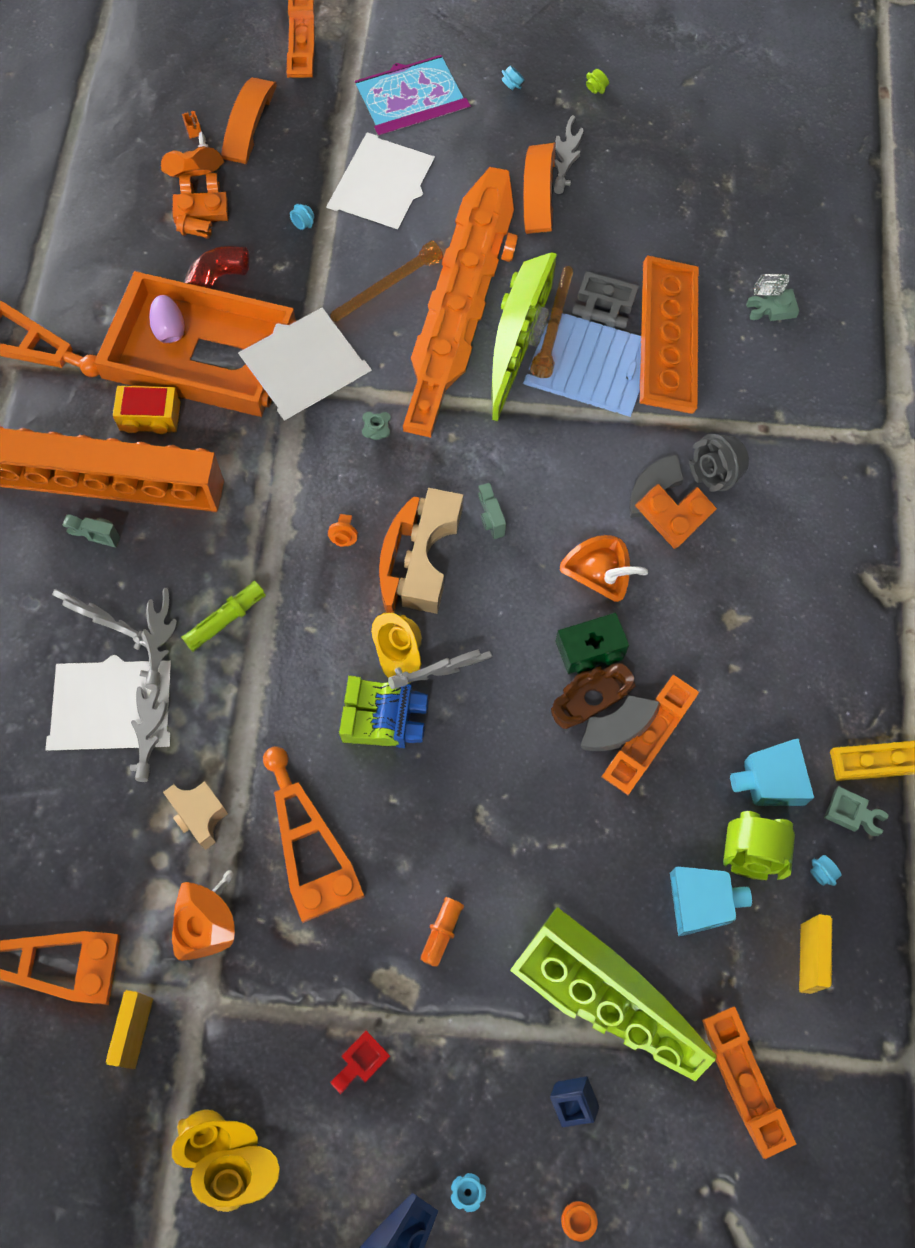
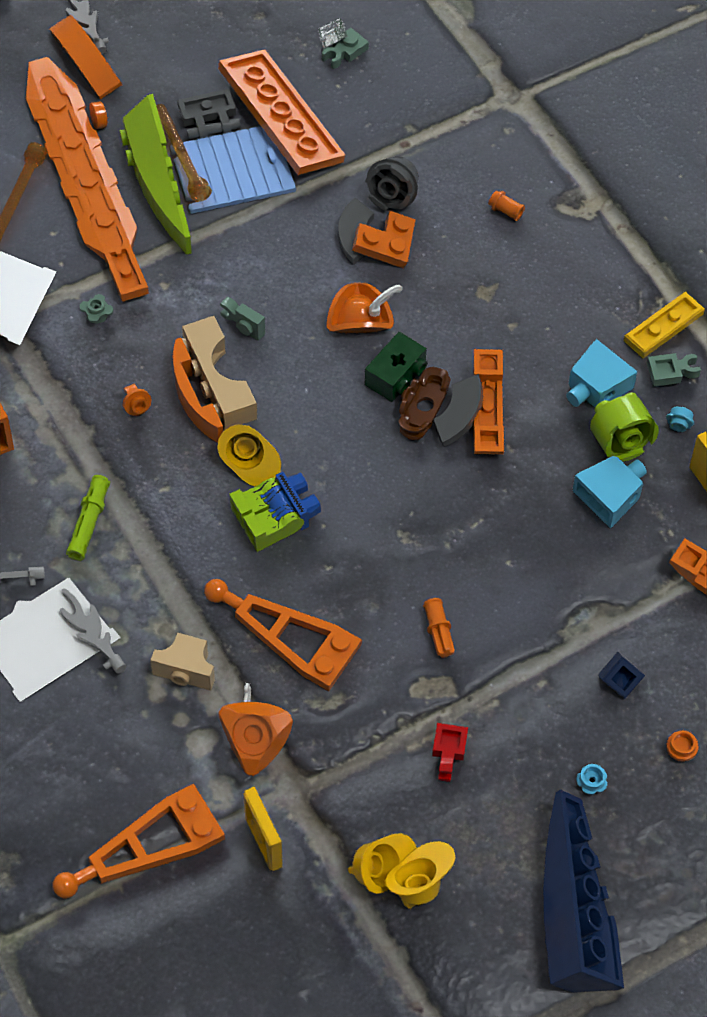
camera: 35 degrees left, 10 degrees down
light grey piece [140,588,177,690] -> none
light grey piece [388,649,493,689] -> none
lime wedge [510,907,717,1081] -> none
clear tile [528,306,549,347] -> none
none -> orange pin [488,190,525,221]

